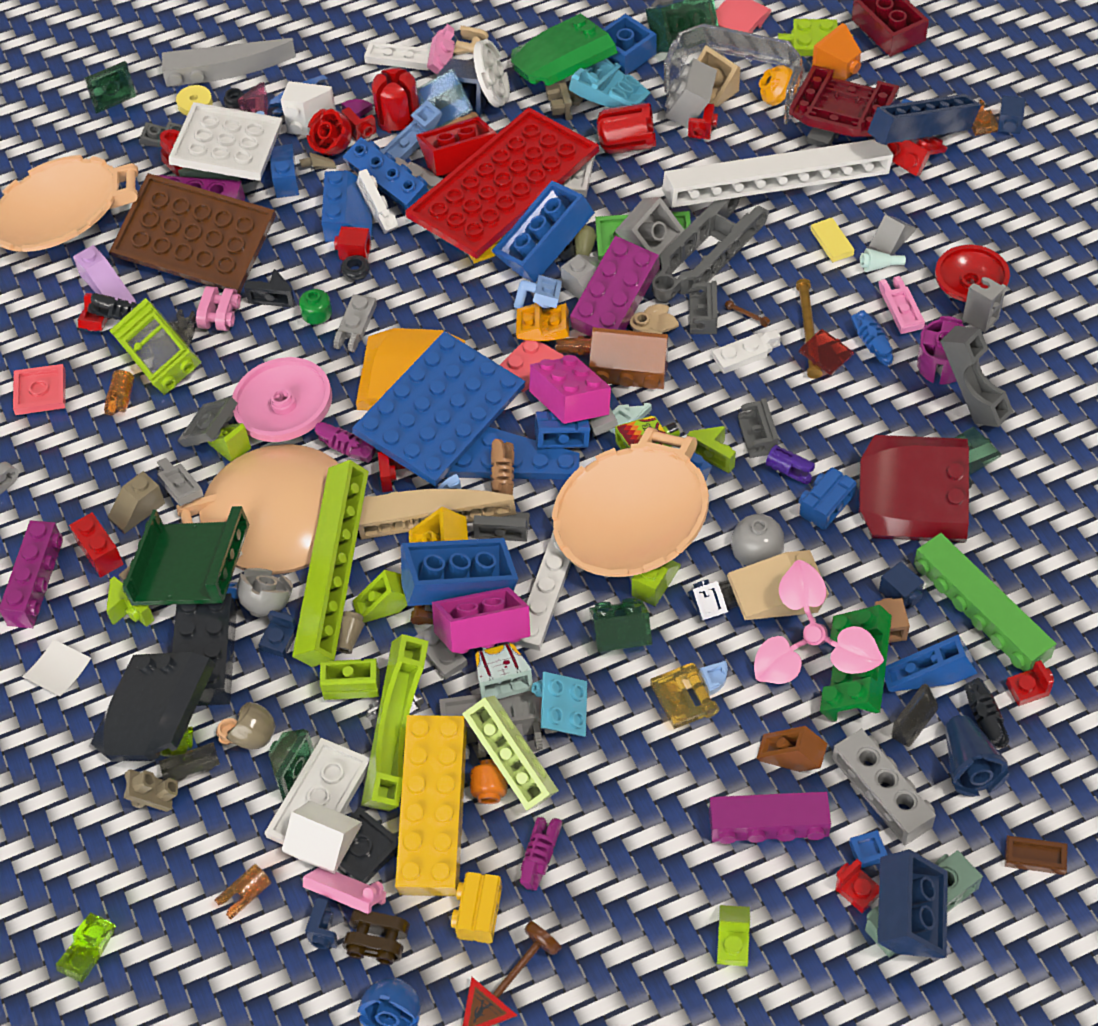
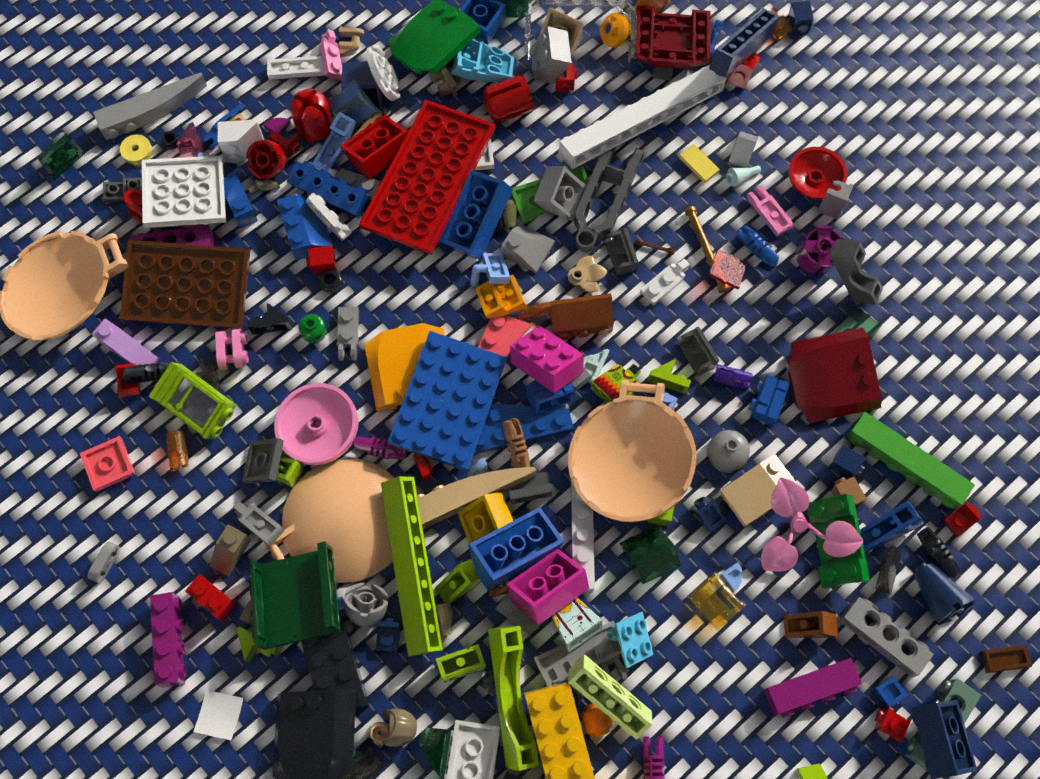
camera: 20 degrees left, 15 degrees up
magenta brick [570,236,660,337] -> none

